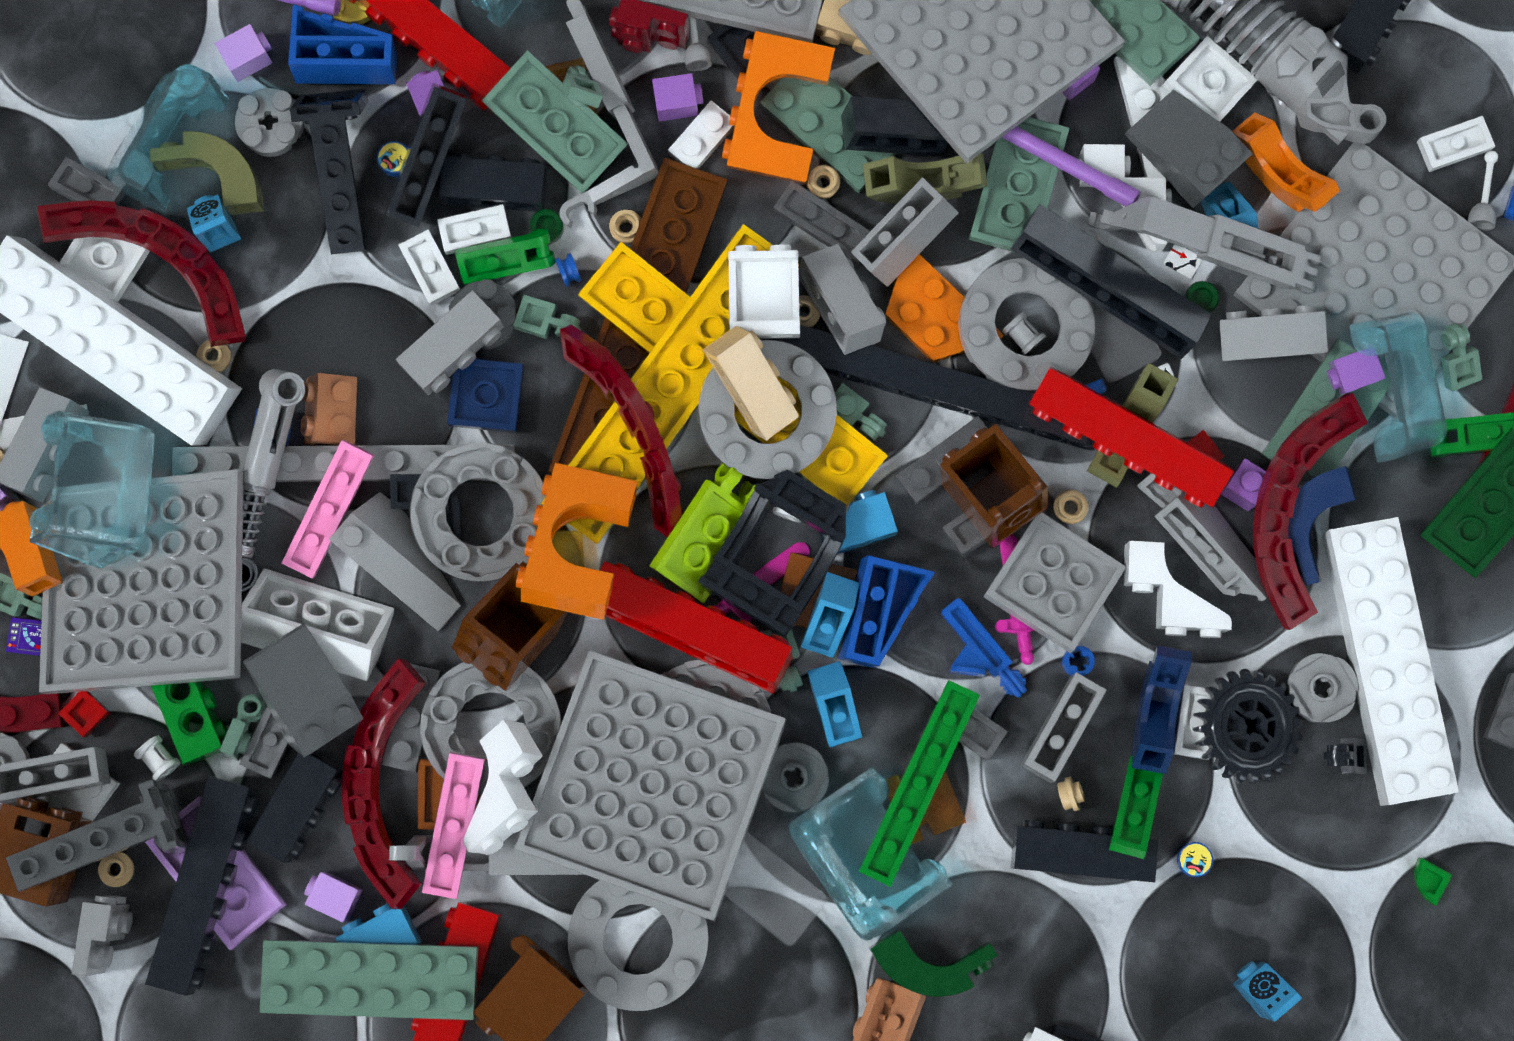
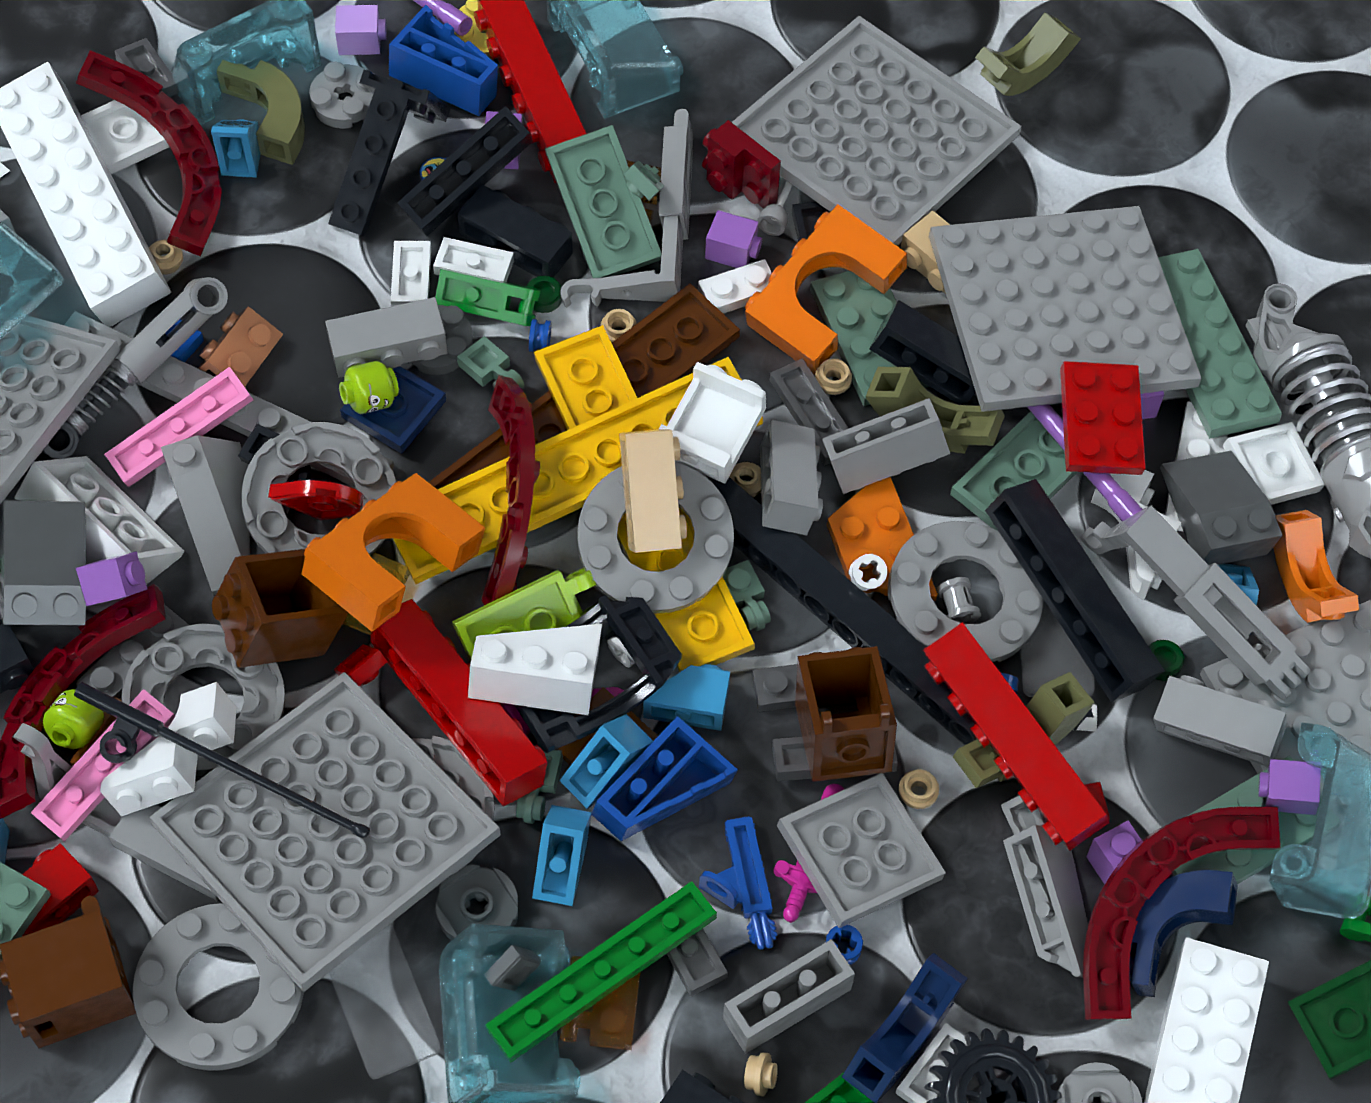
camera: 25 degrees right, 20 degrees down
white arch [1123,541,1232,638] -> none
white sticker [1164,244,1202,279] -> none
none -> lime head [43,689,104,749]
none -> black piece [74,682,370,838]
none -> medium lavender brick [76,551,147,606]
none -> red tile [268,480,364,520]
none -> red plate [334,644,388,686]
none -> lime head [339,361,399,414]
none -> white wedge [468,624,602,715]
none -> dark grey tile [484,945,542,991]
none -> white bush [848,554,887,591]
none -> red plate [1060,361,1146,475]

